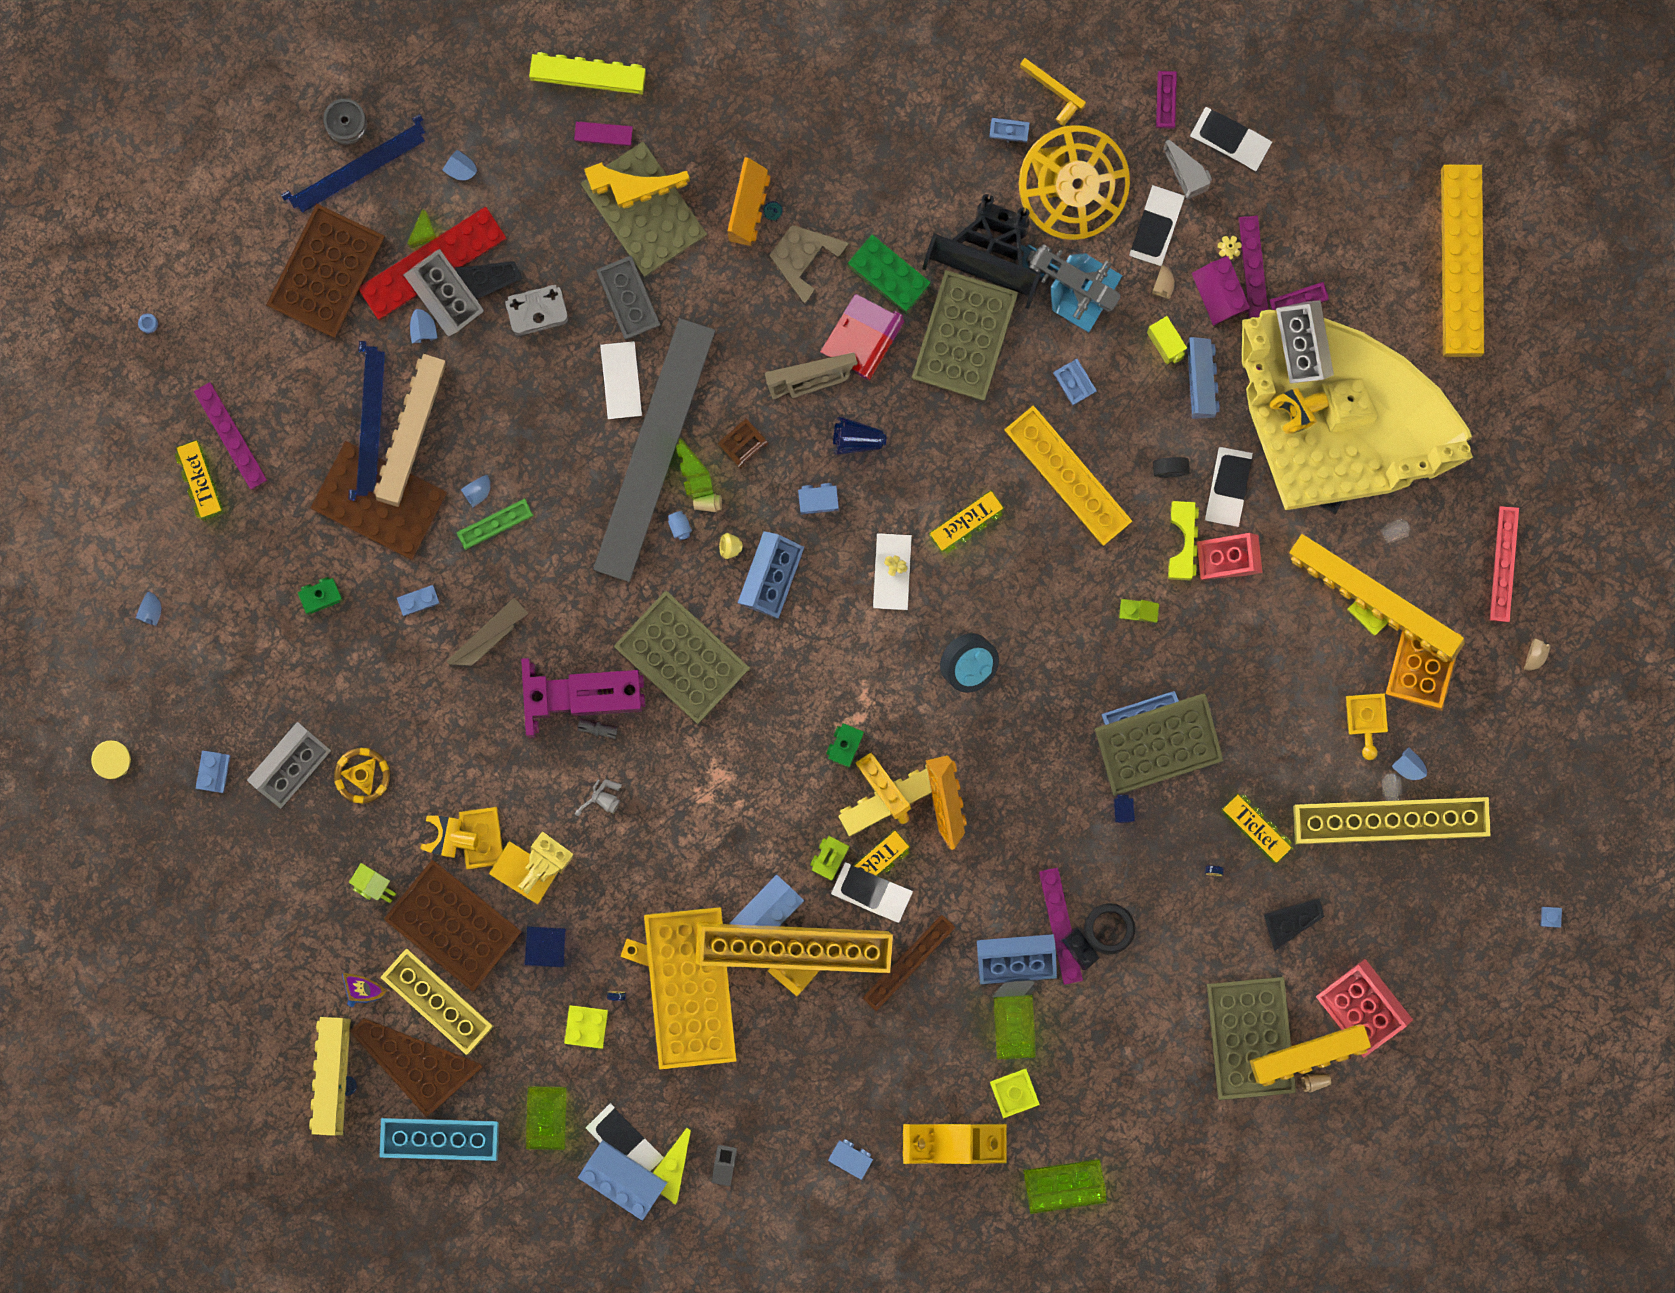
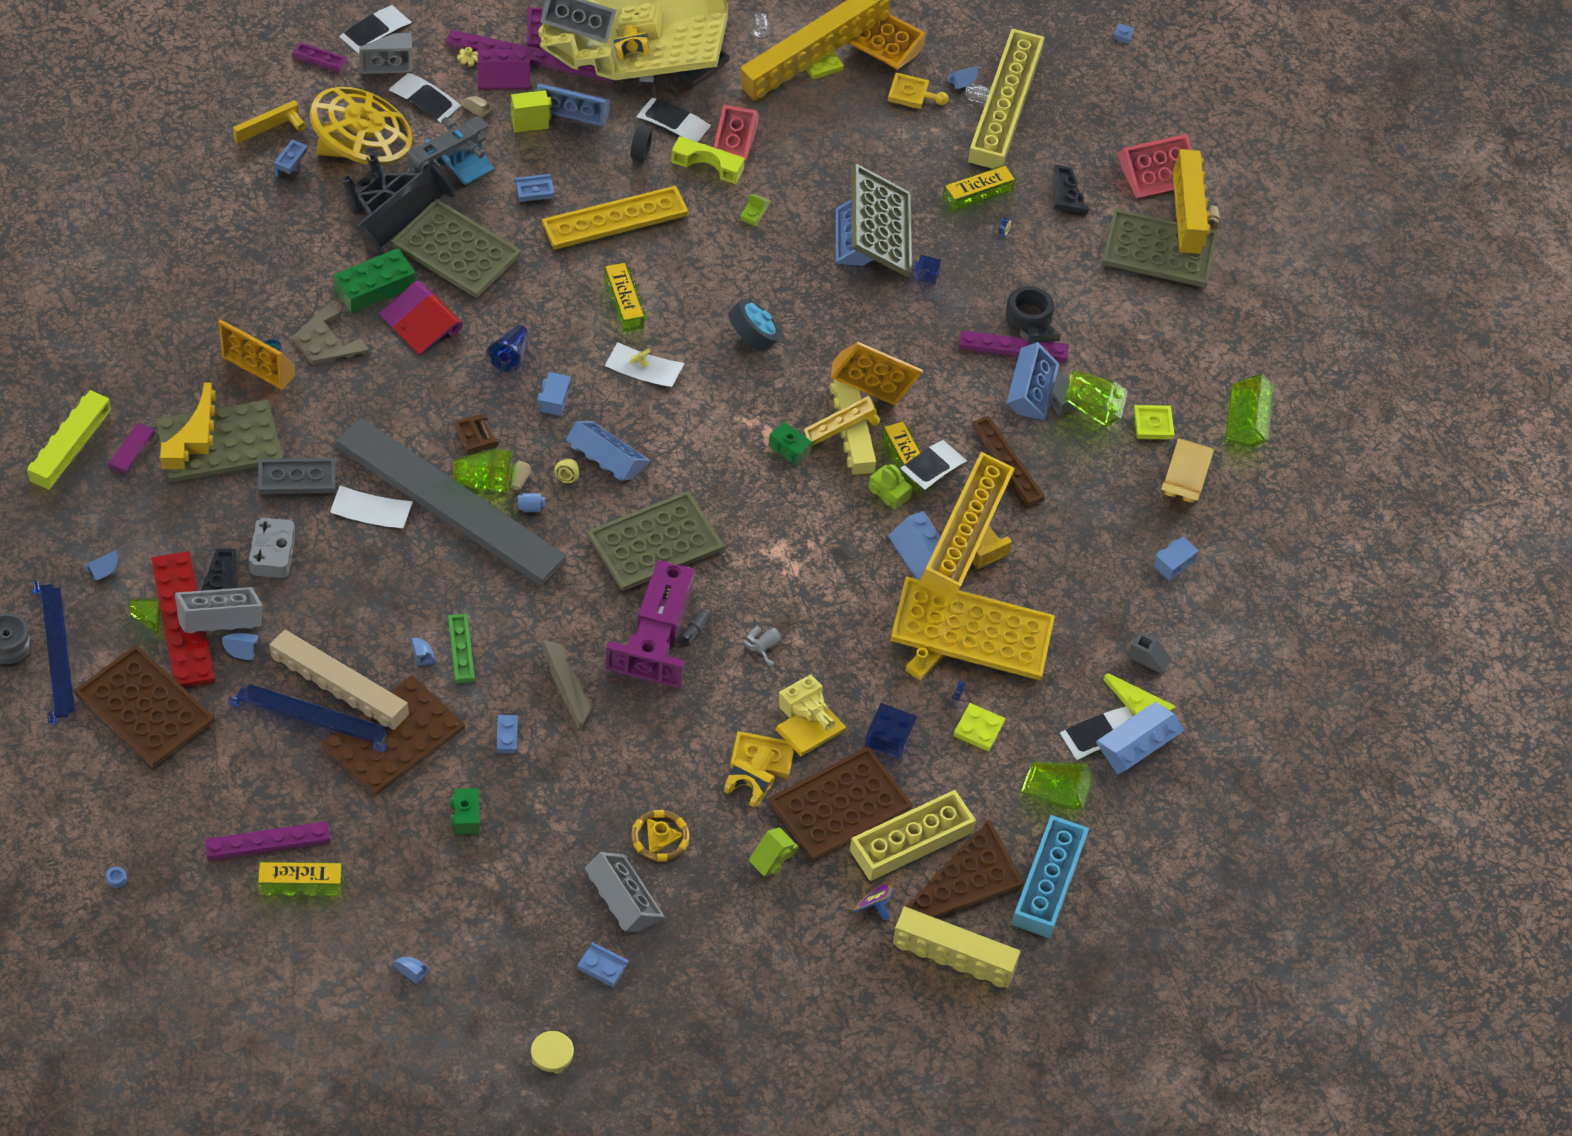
camera: 80 degrees left, 30 degrees down
dark tan wedge [765,353,857,400] -> none

